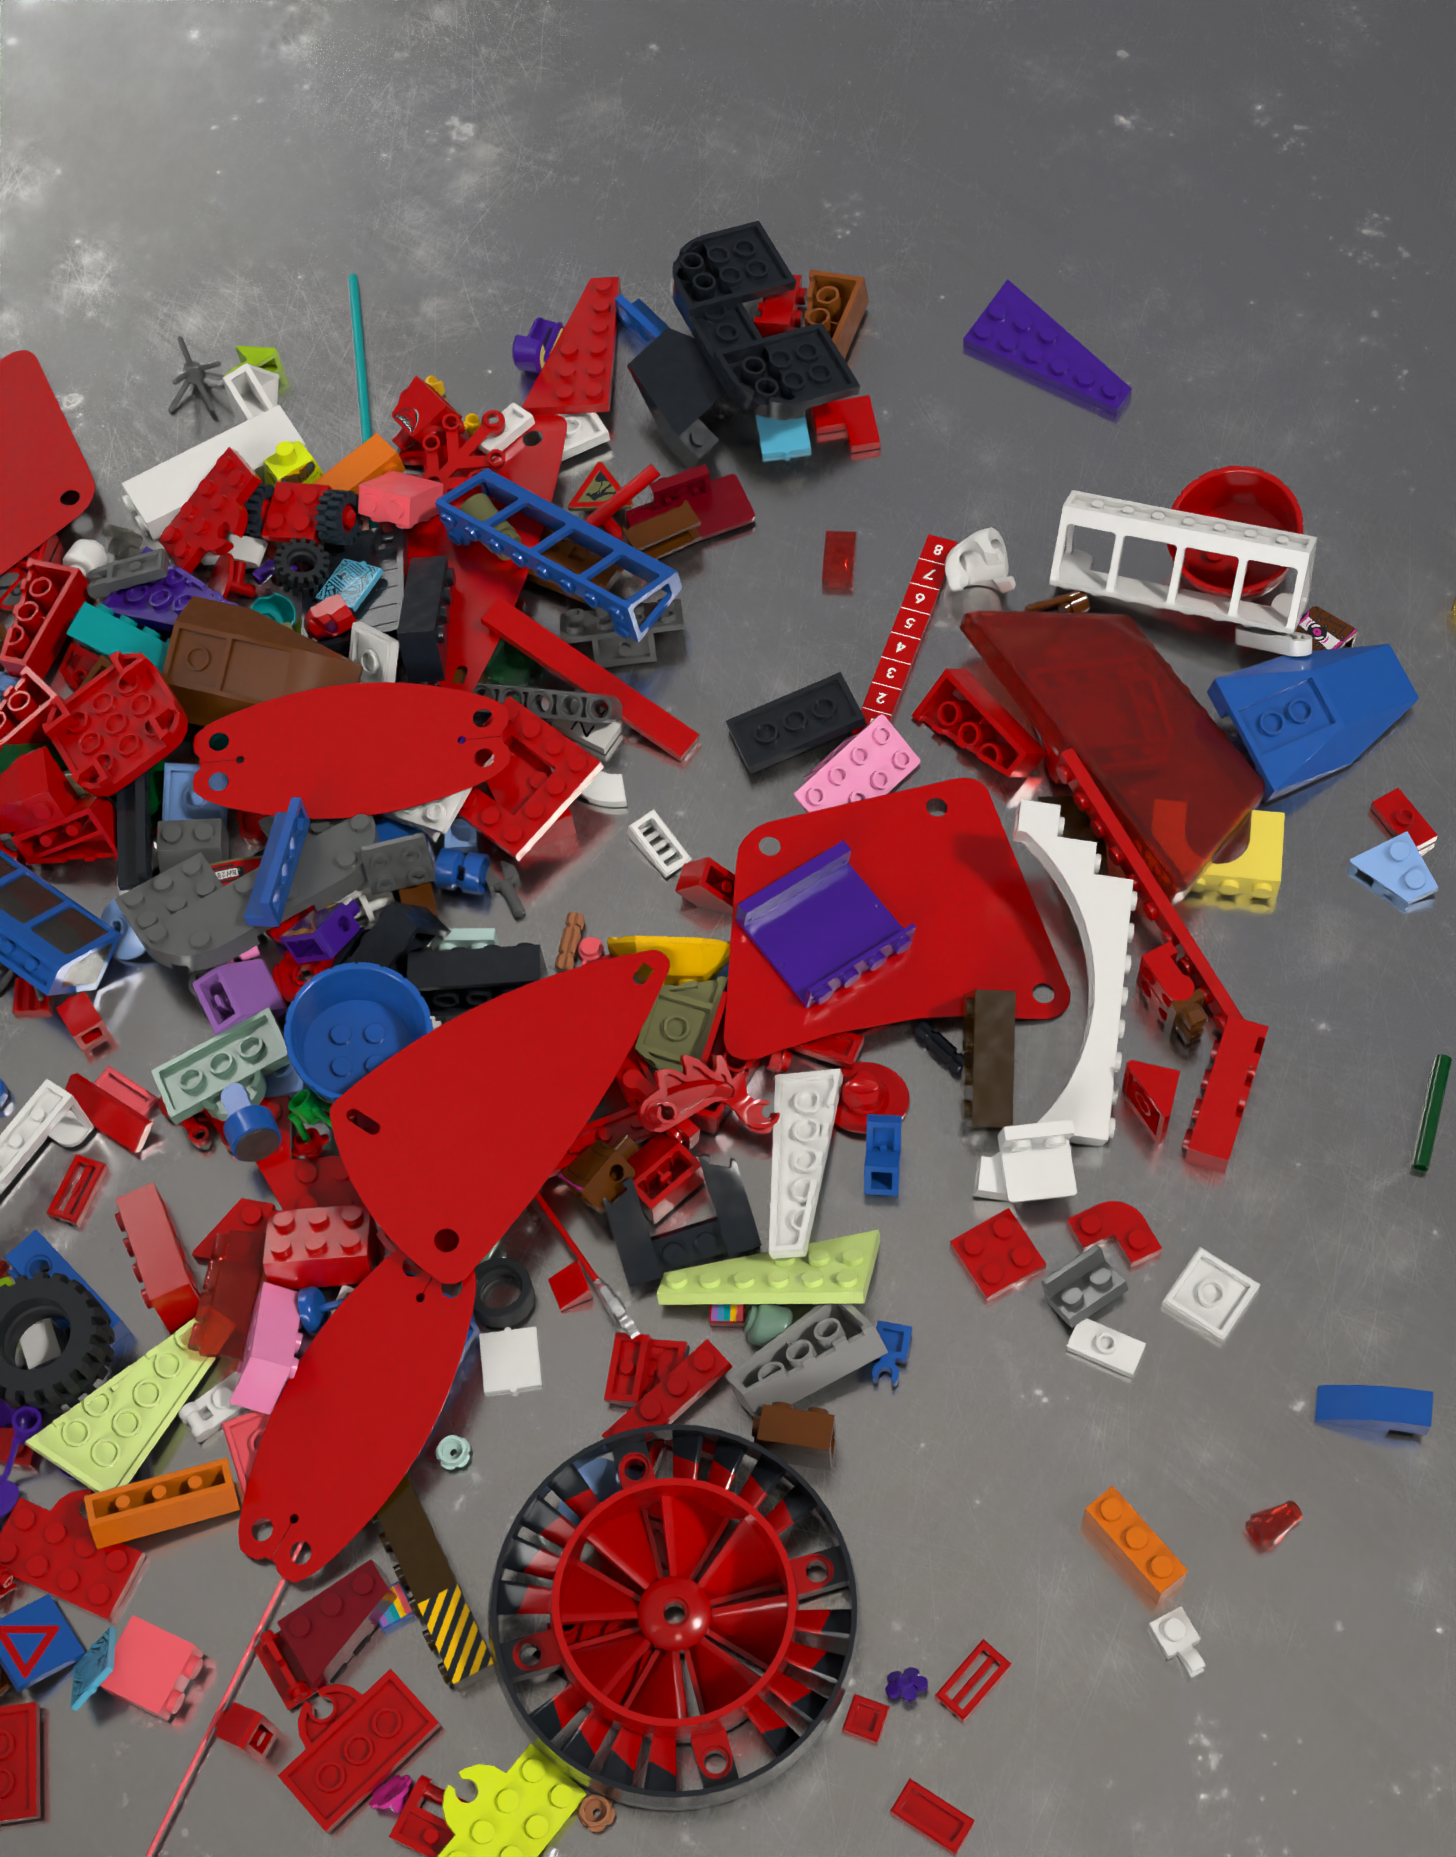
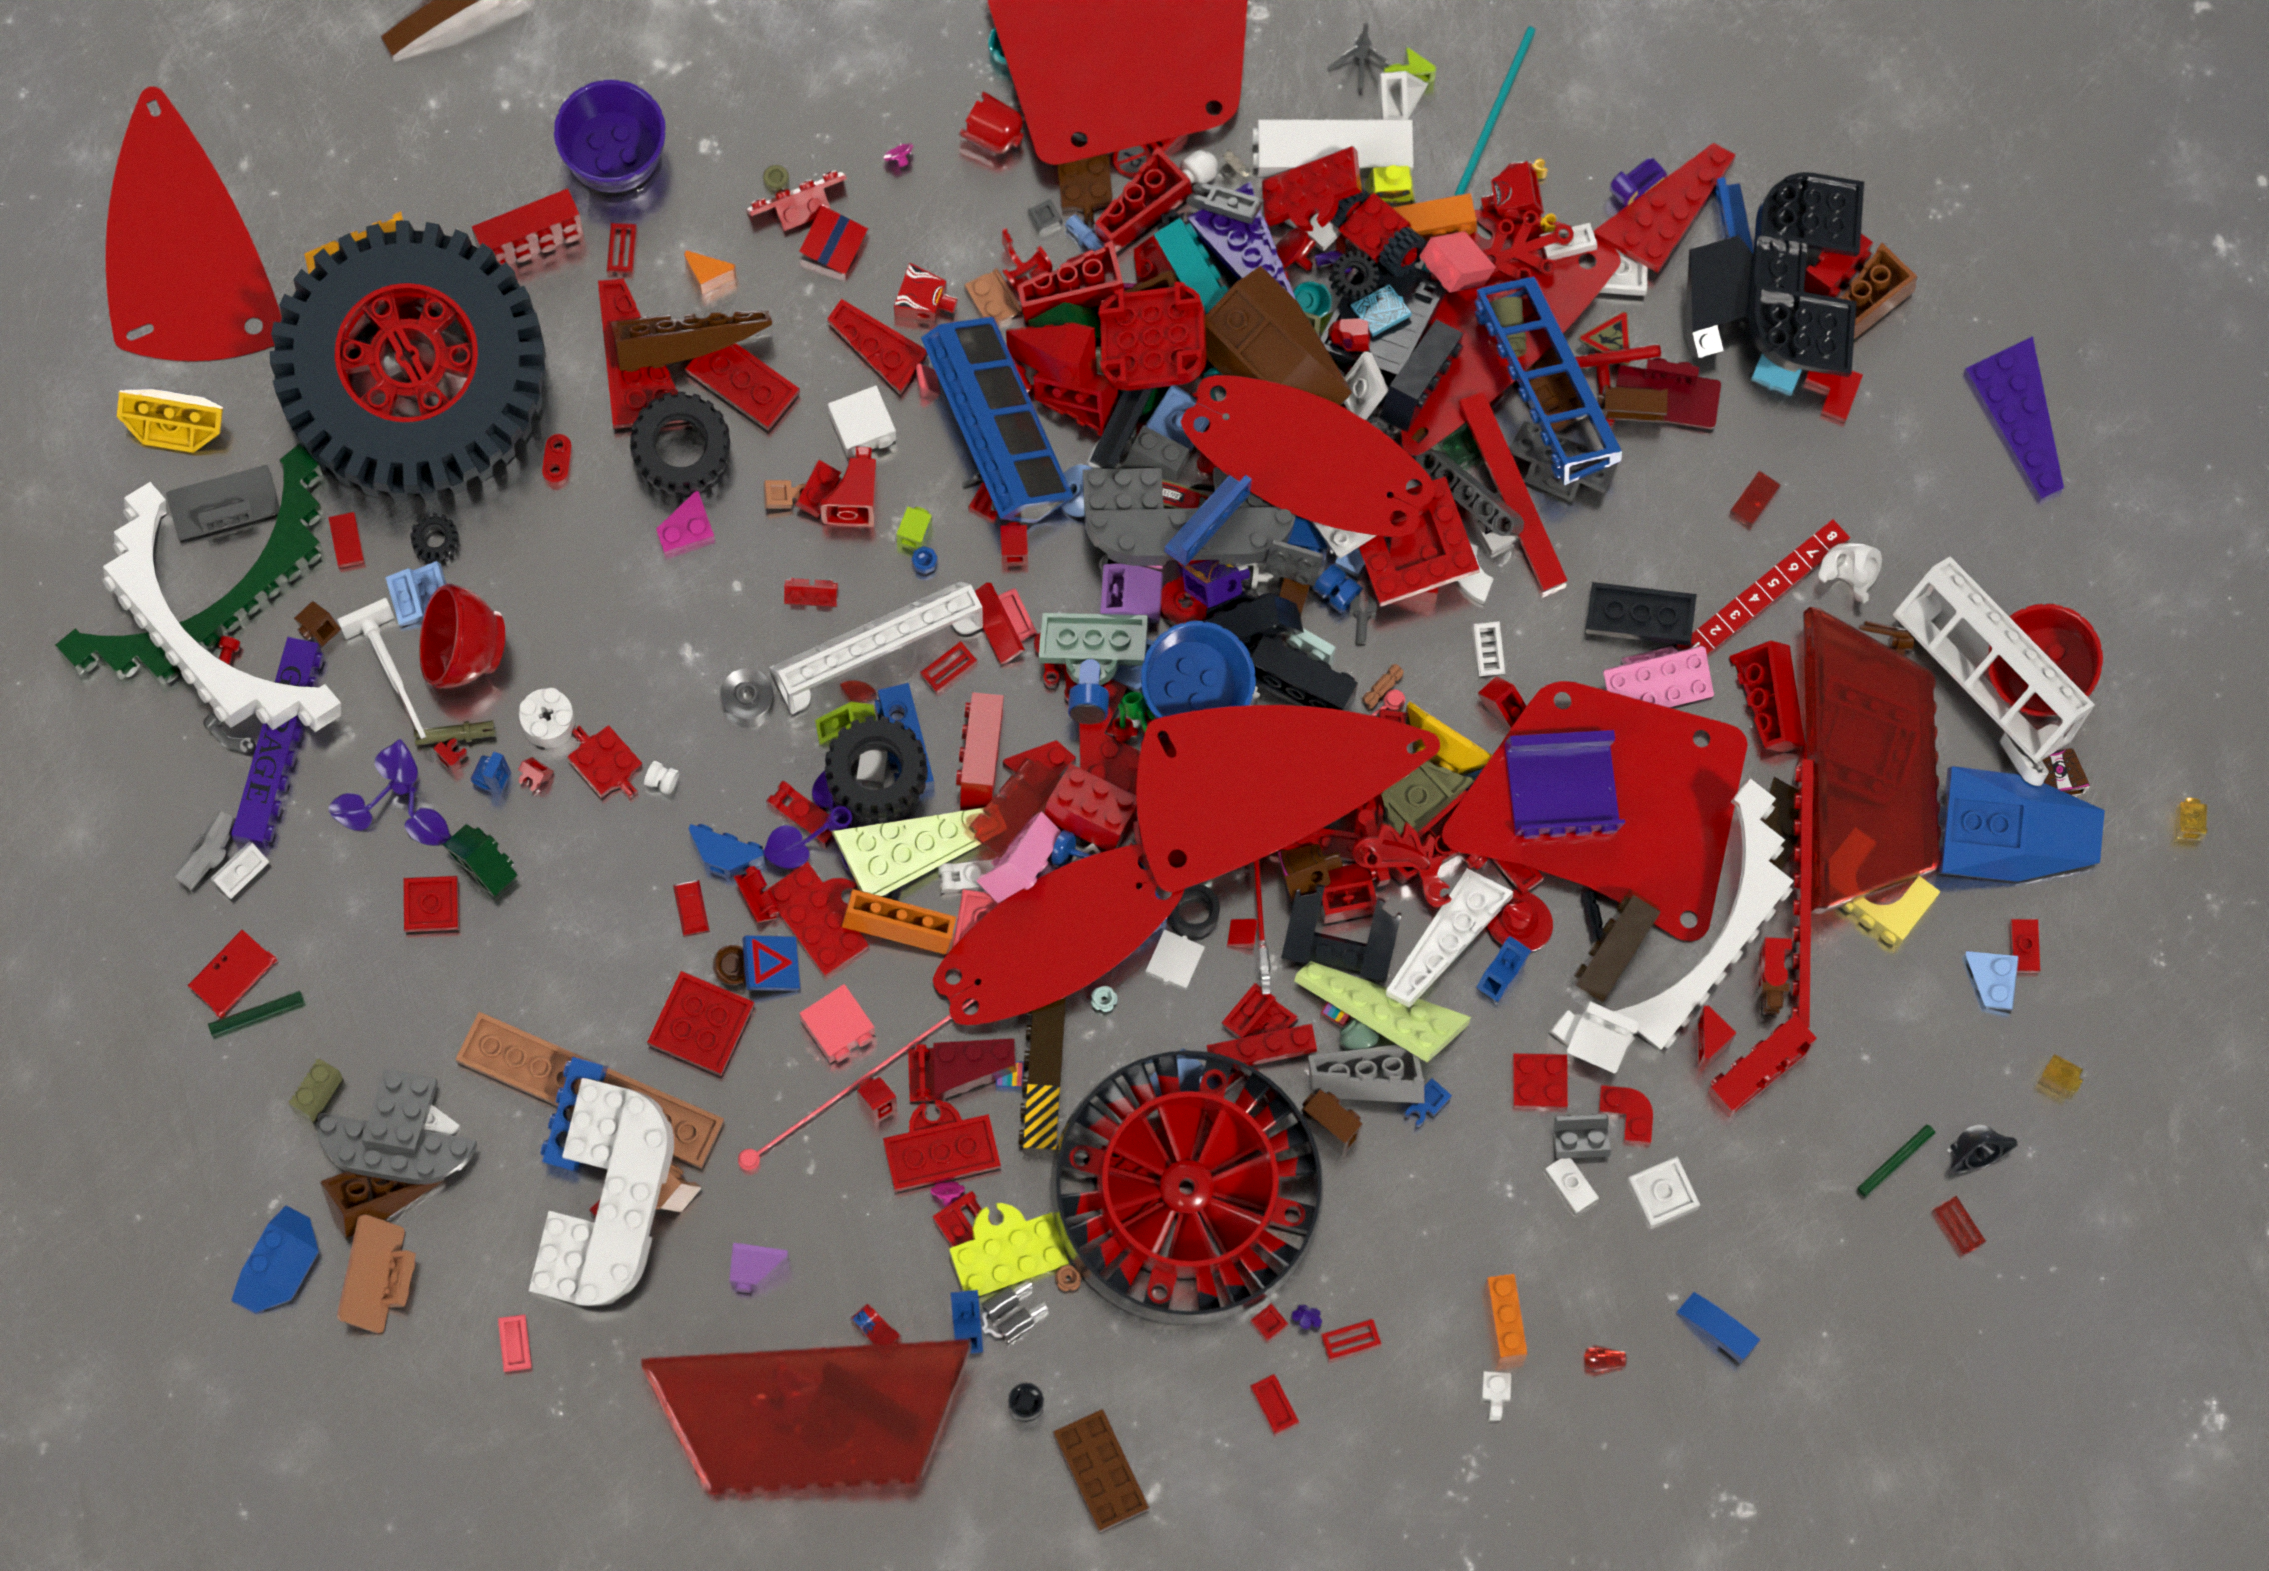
camera: 20 degrees right, 10 degrees up
medium azure piece [70,1625,117,1711] -> none

